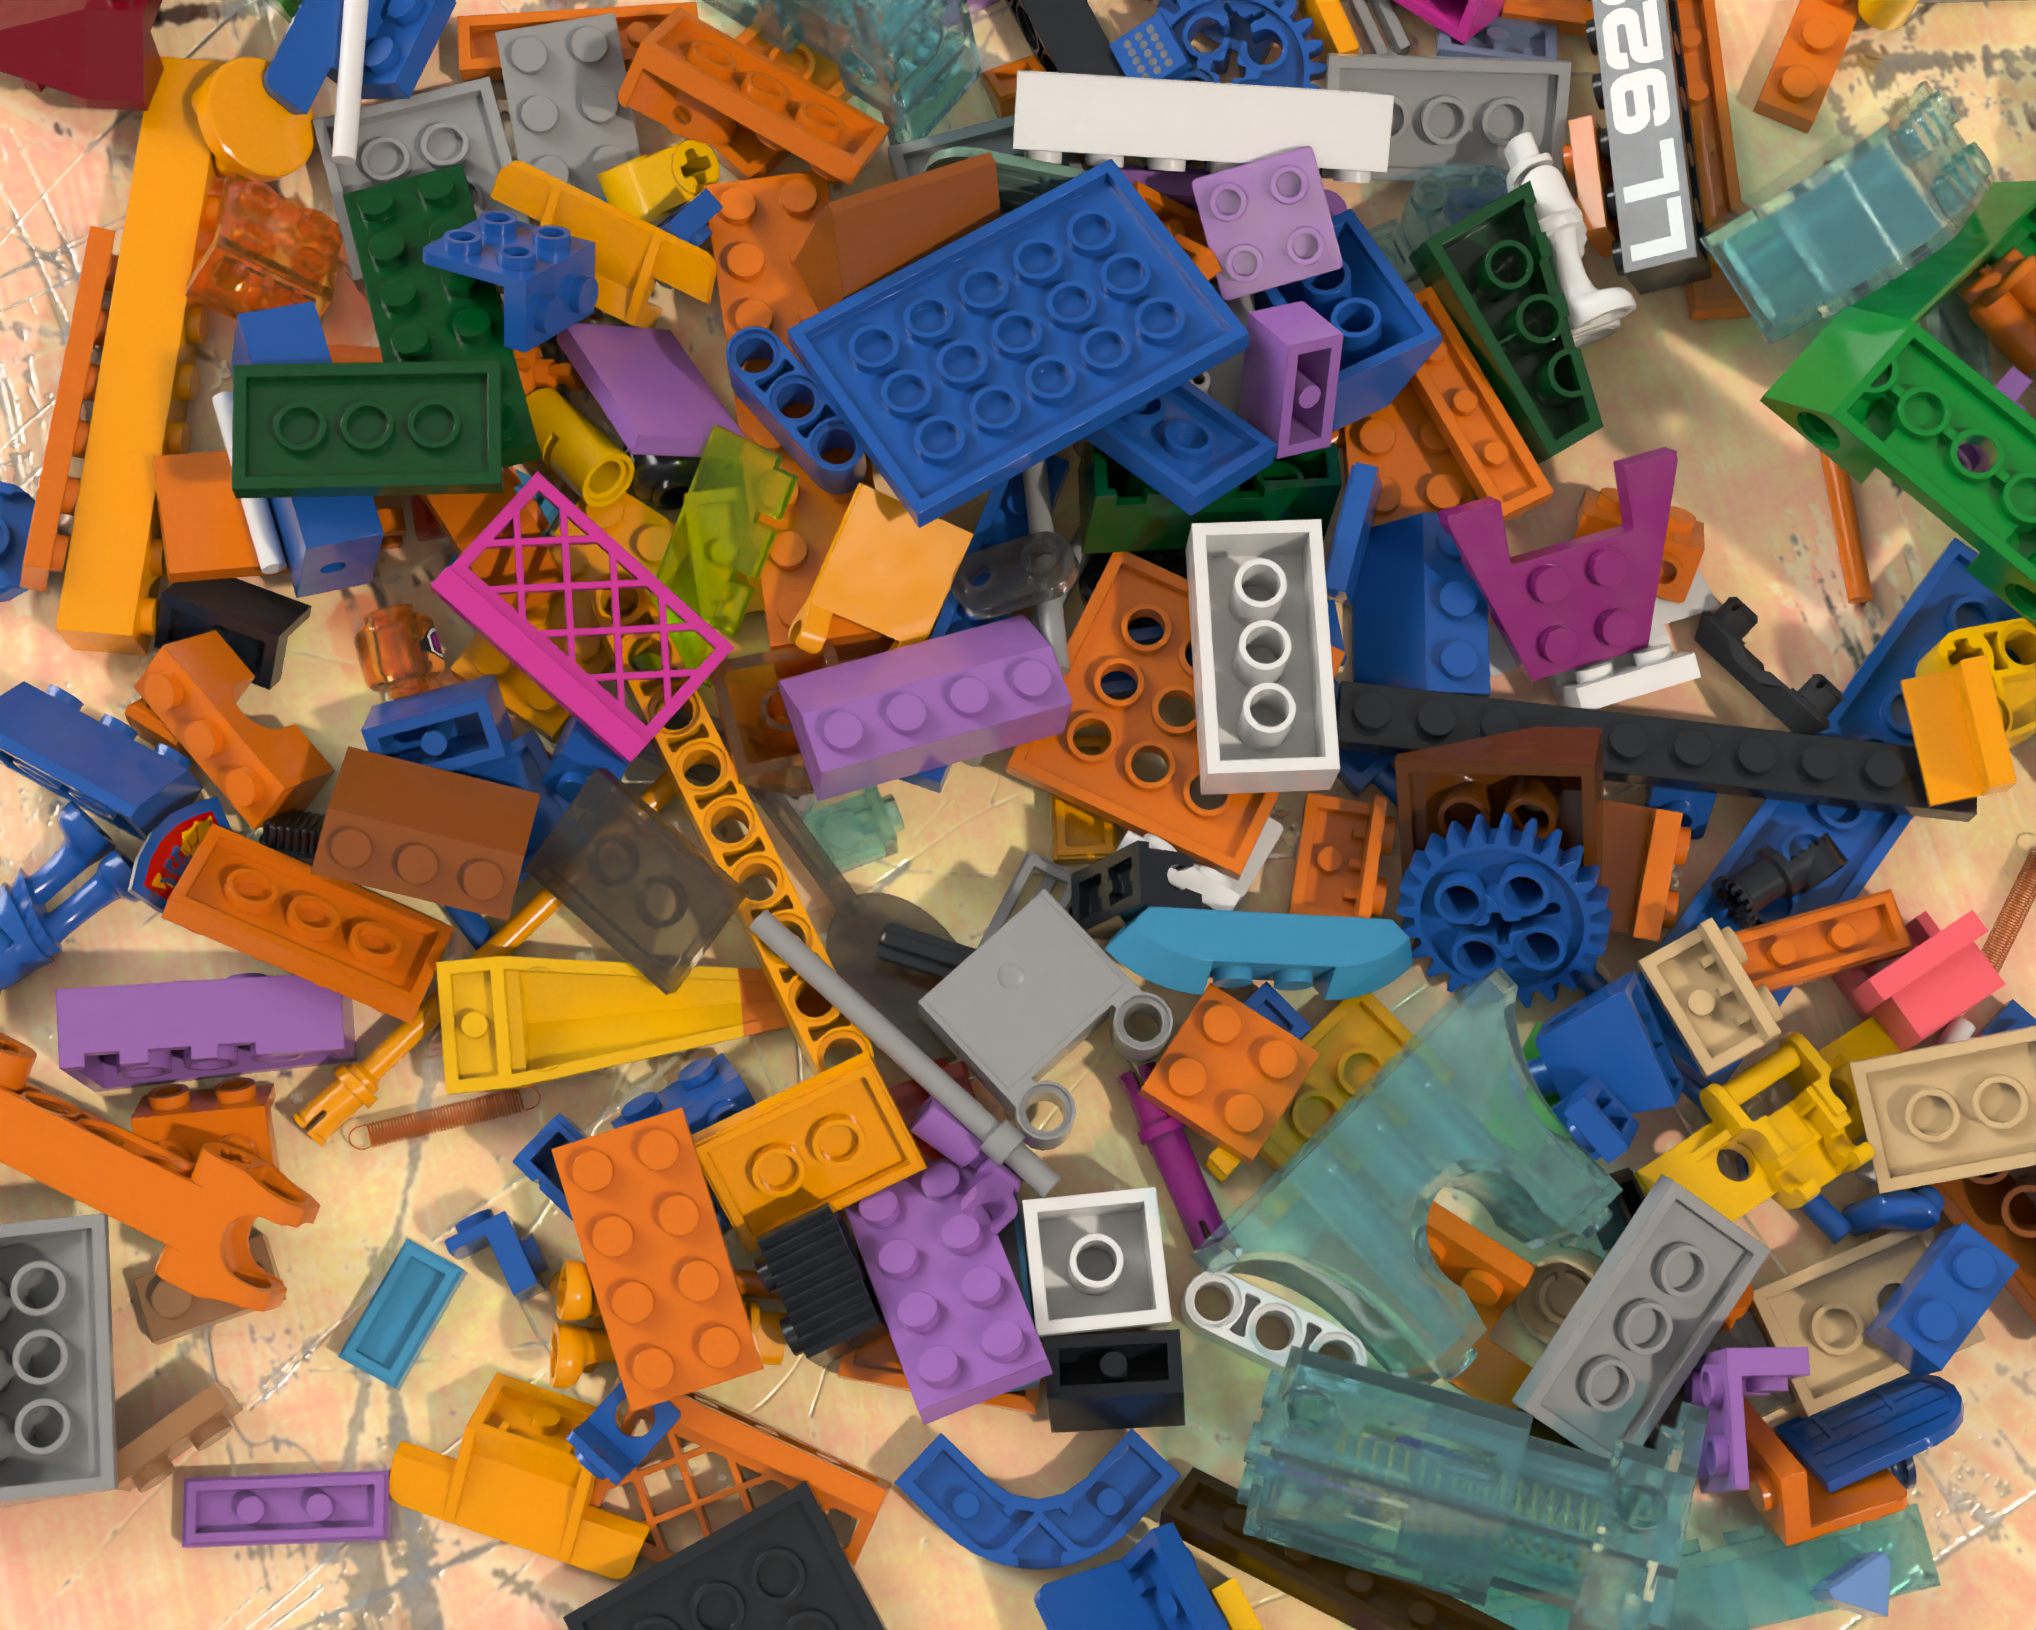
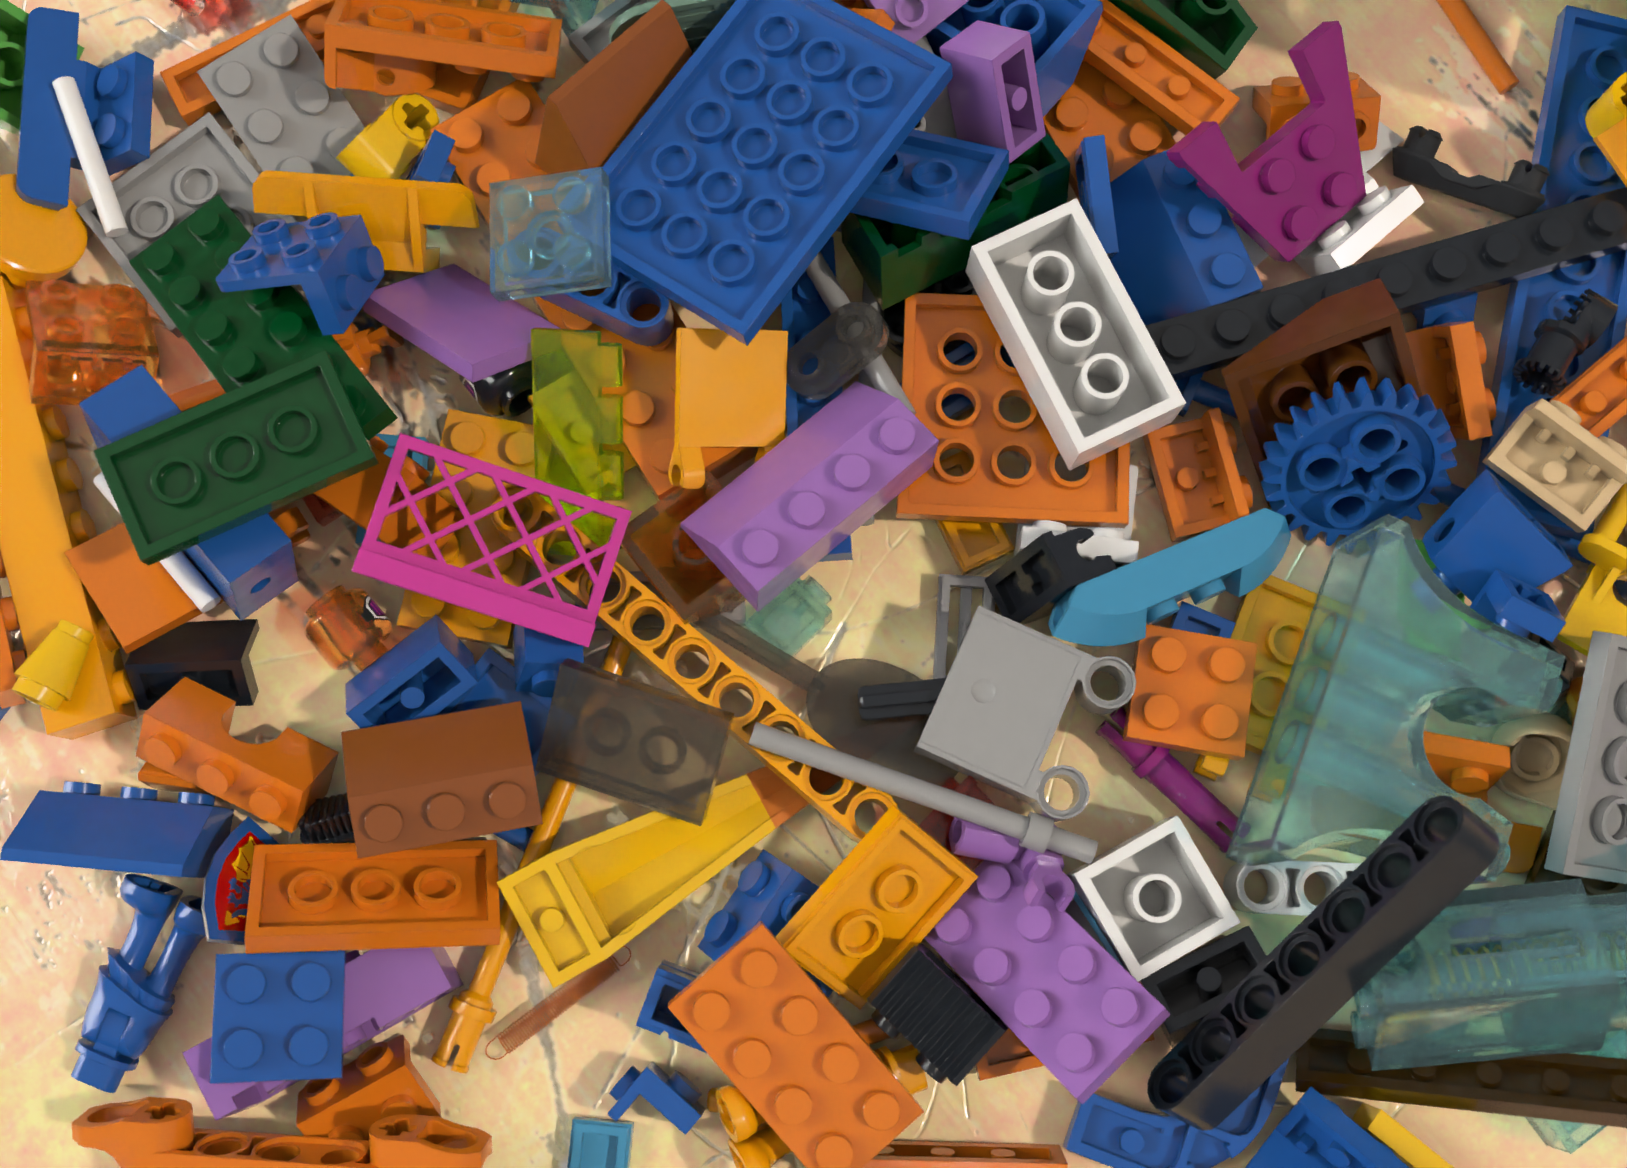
camera: 15 degrees left, 5 degrees up
yellow pin [526,388,635,507] -> none
none -> yellow cone [11,619,94,712]
none -> blue plate [210,950,346,1084]
none -> clear light blue plate [489,167,611,302]
none -> black beam [1147,795,1499,1131]

